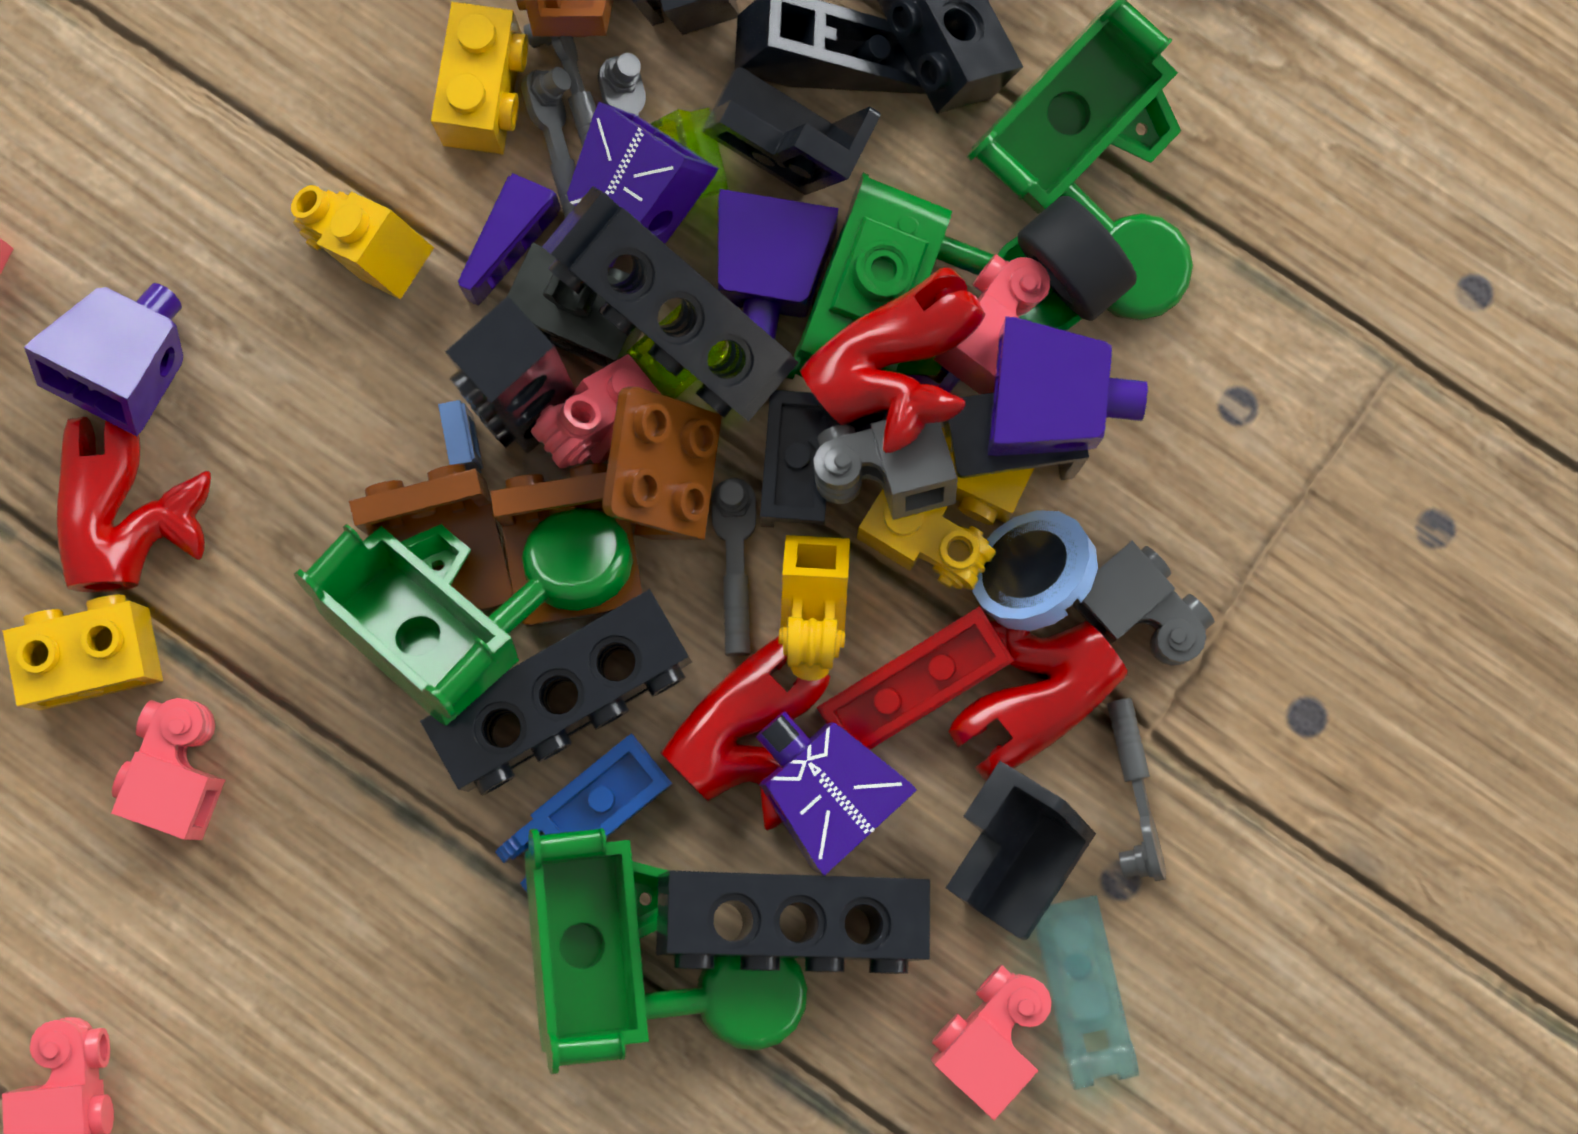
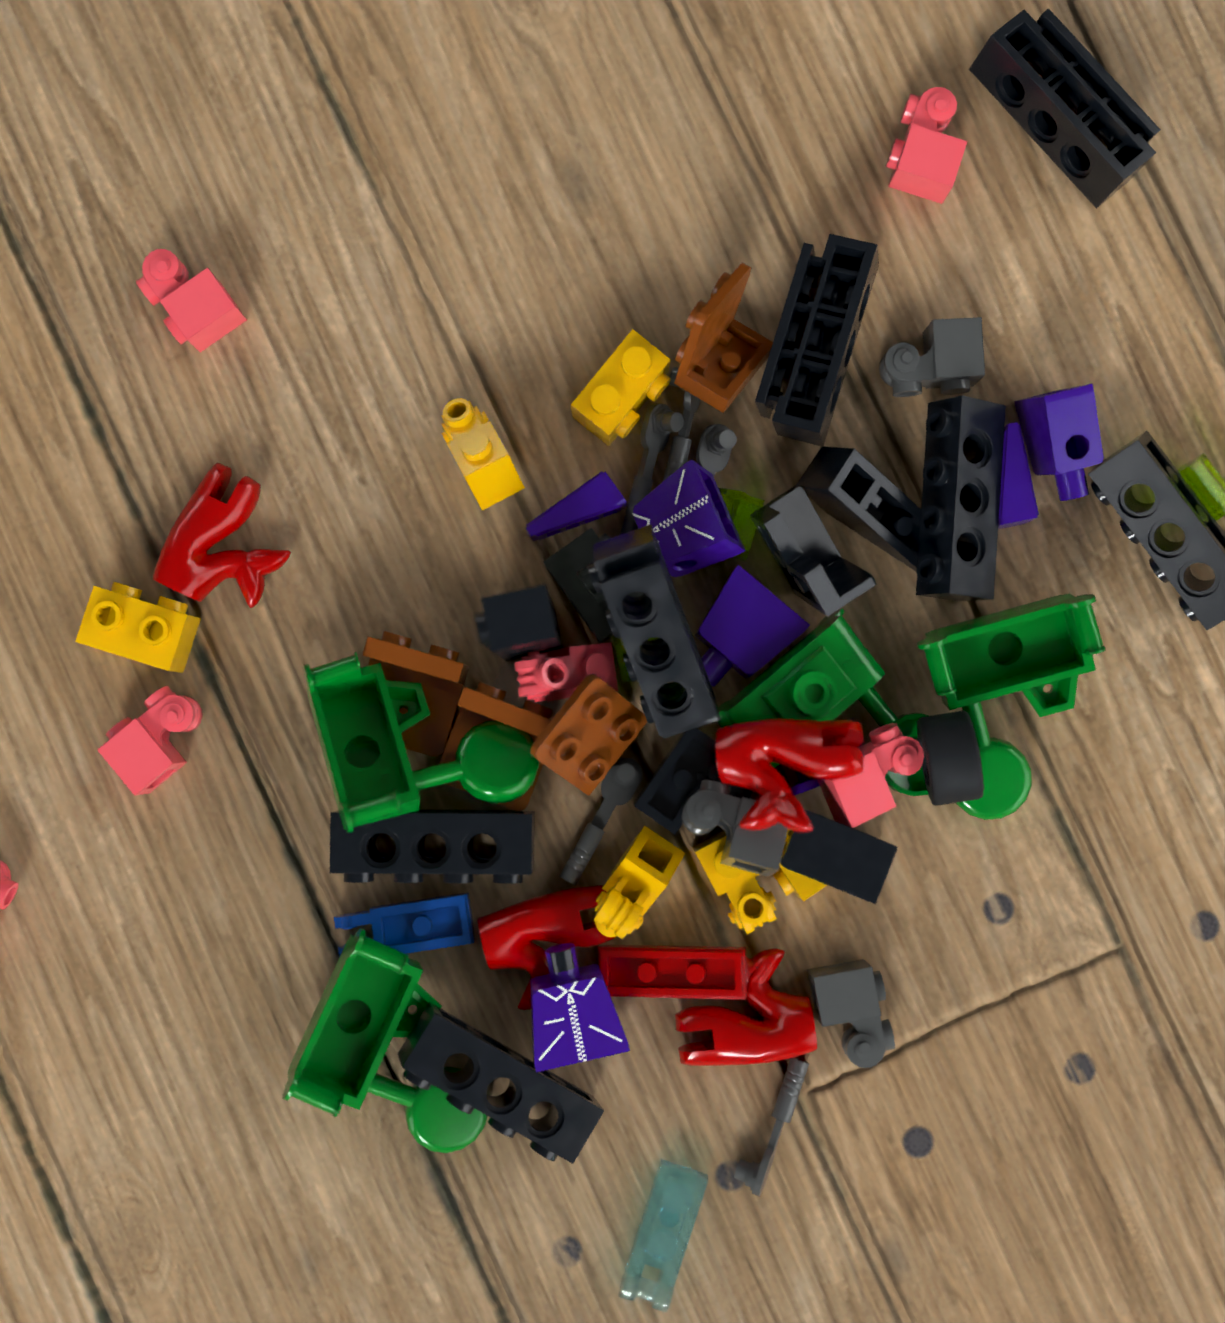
camera: 25 degrees right, 5 degrees up
torso [24,283,184,436] -> none
medium blue tile [438,400,483,473] -> none
coral brick [931,965,1052,1121] -> none
black panel [946,761,1096,940] -> none
tile [972,510,1098,631] -> none
dark purple torso [988,316,1148,456] -> none

